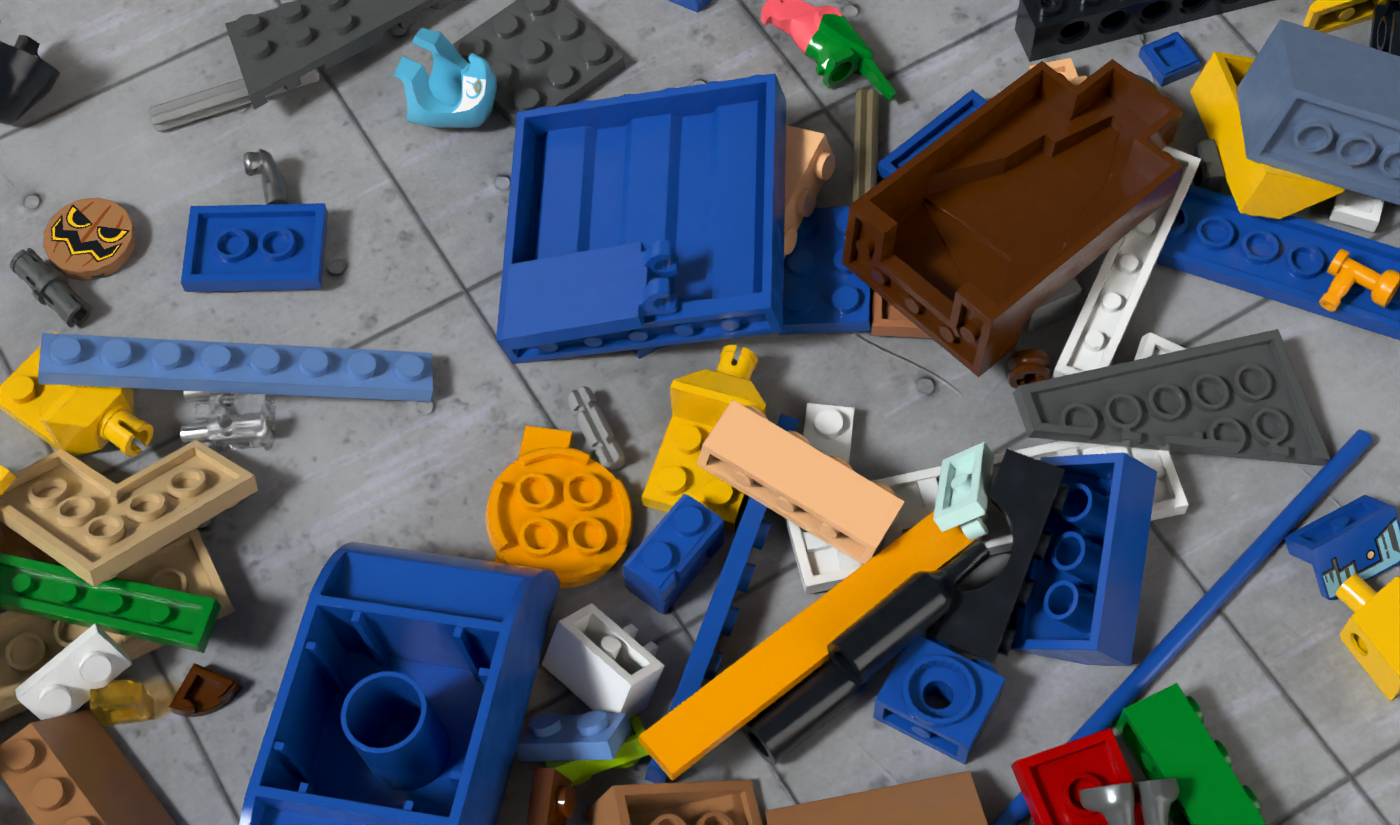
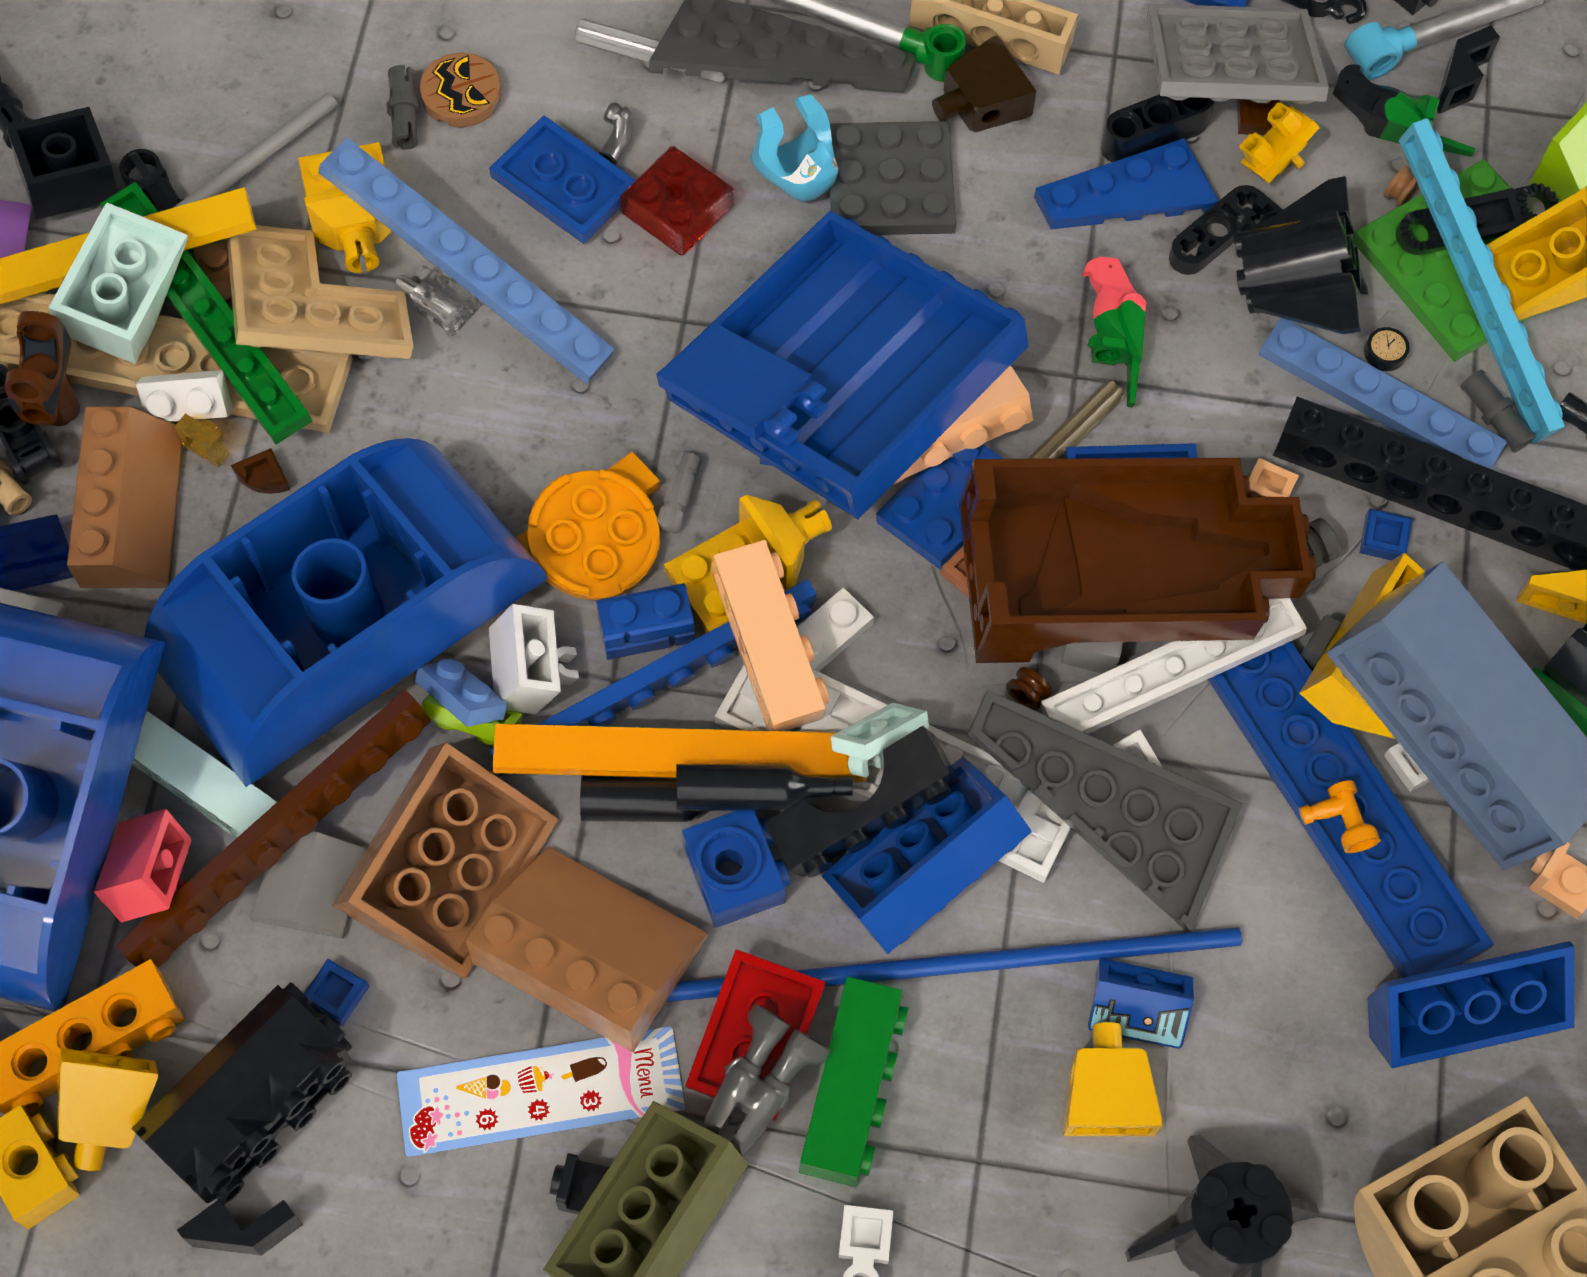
camera: 35 degrees right, 5 degrees up
none -> clear red brick [620,146,734,256]

